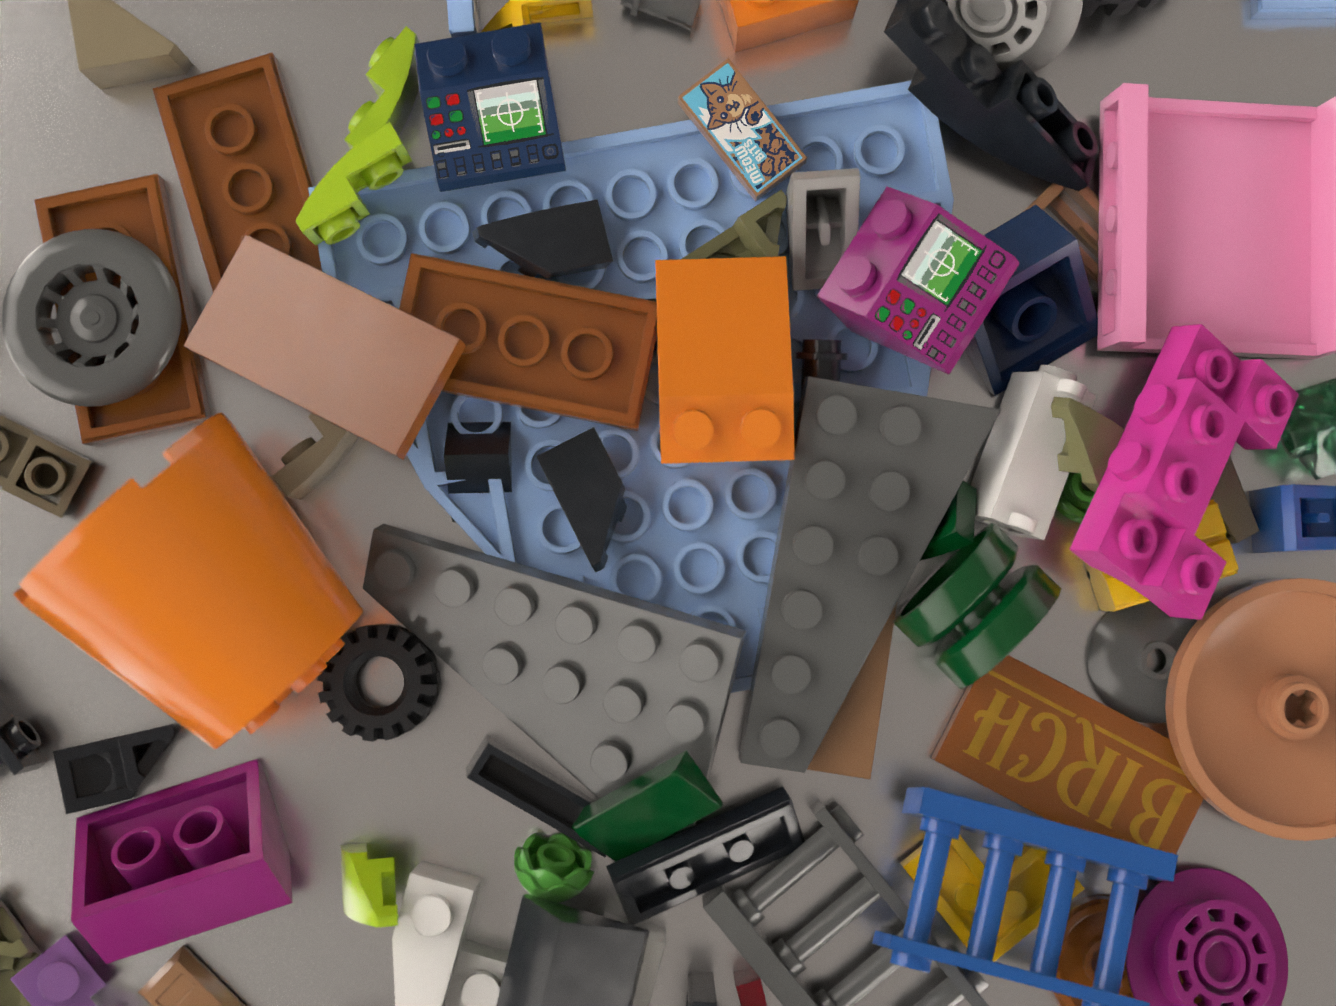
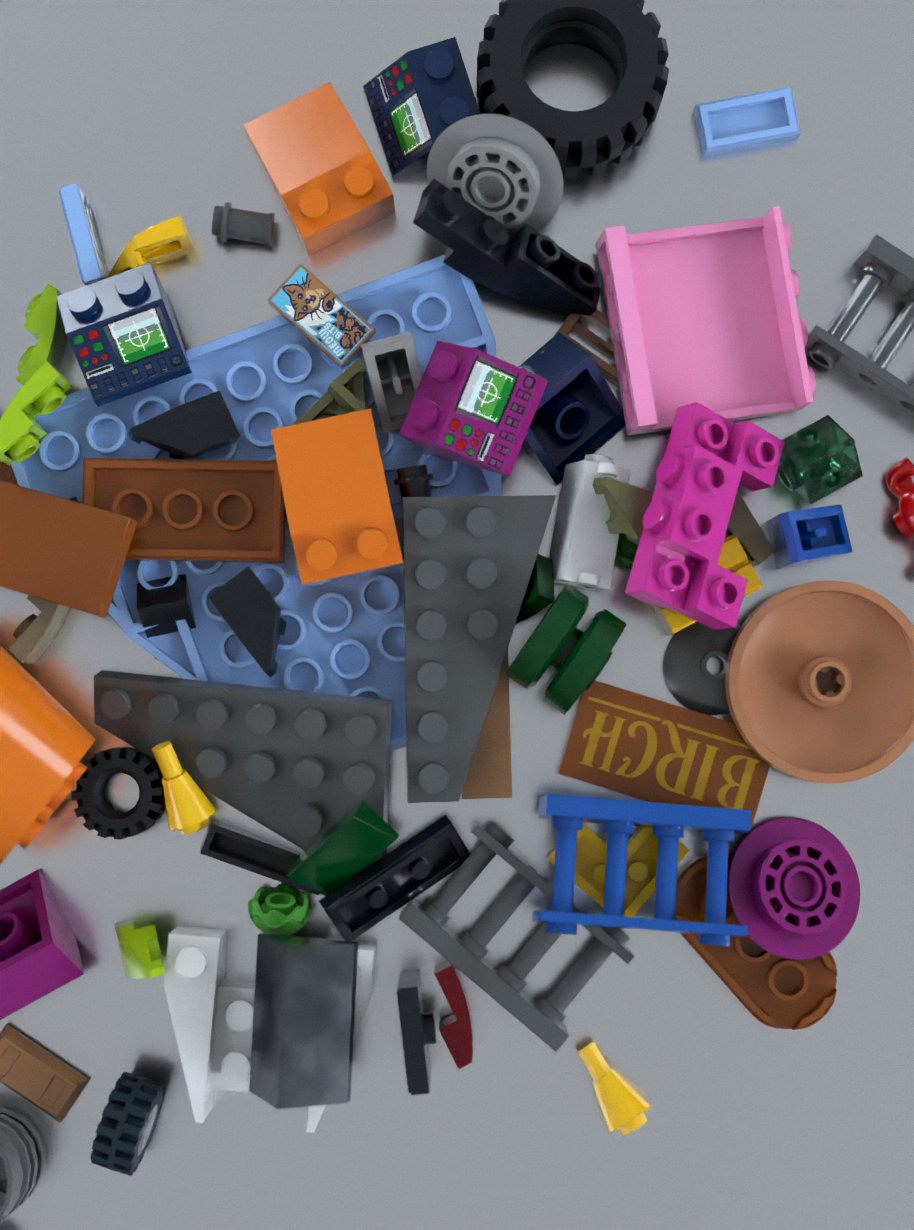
camera: 10 degrees left, 0 degrees up
none -> yellow cone [152,741,216,834]

